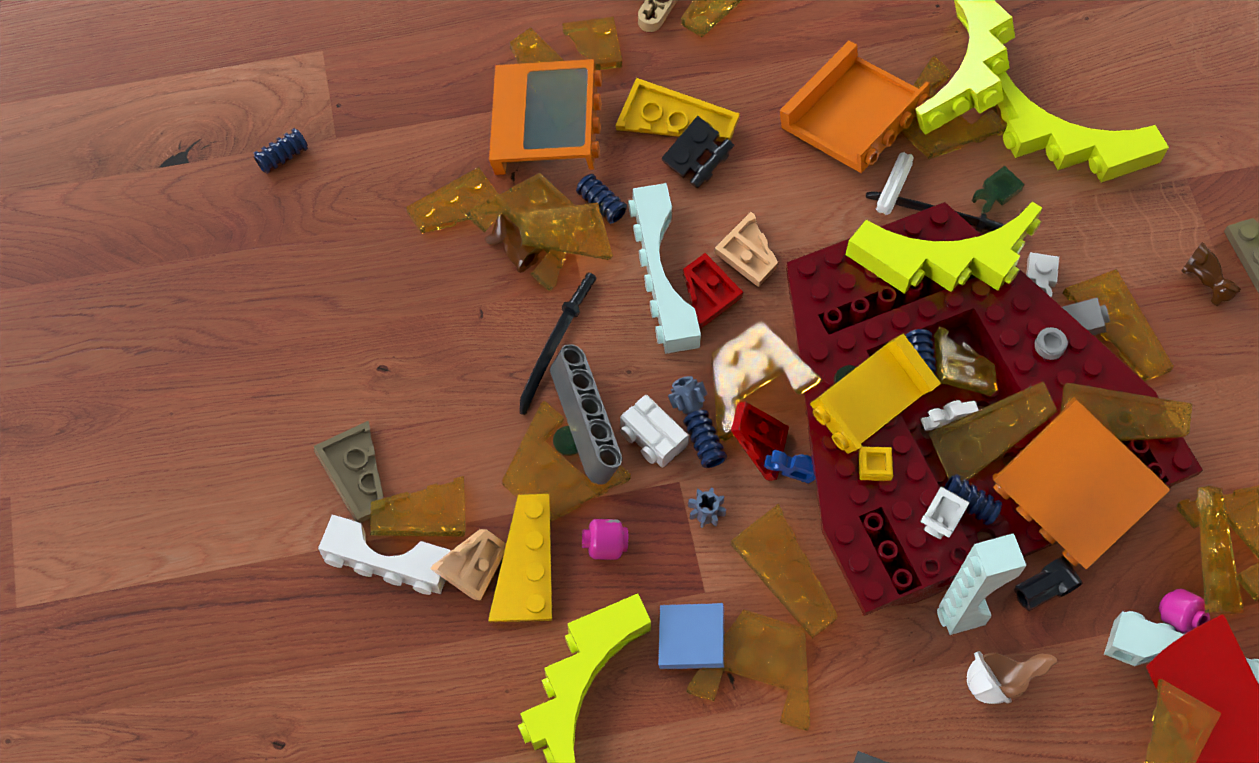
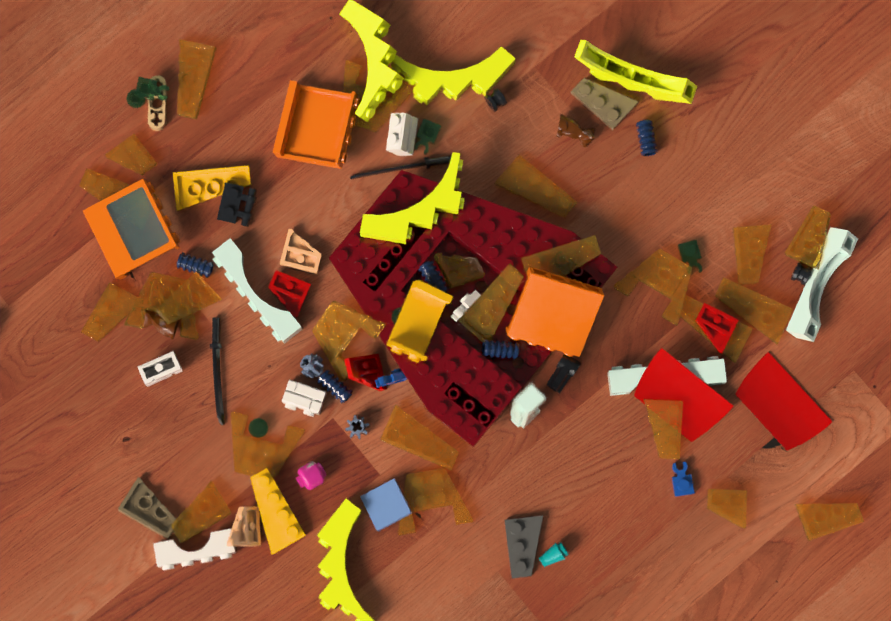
camera: 30 degrees left, 15 degrees up
dark grey beam [550,344,622,484] -> none
yellow tile [859,447,893,481] -> none
white axle [876,152,914,215] -> none
white bracket [921,487,970,539] -> none
piece [967,651,1058,704] -> none
white plate [1026,252,1059,297] -> none
light grey tile [1035,327,1068,360] -> none
light grey brick [1062,298,1110,335] -> none
dark pink head [1159,589,1210,634] -> none
clear yellow wing [1196,486,1244,614] -> none
none -> white brick [138,351,183,387]
none -> white brick [386,113,418,156]
none -> black wheel [484,88,507,112]

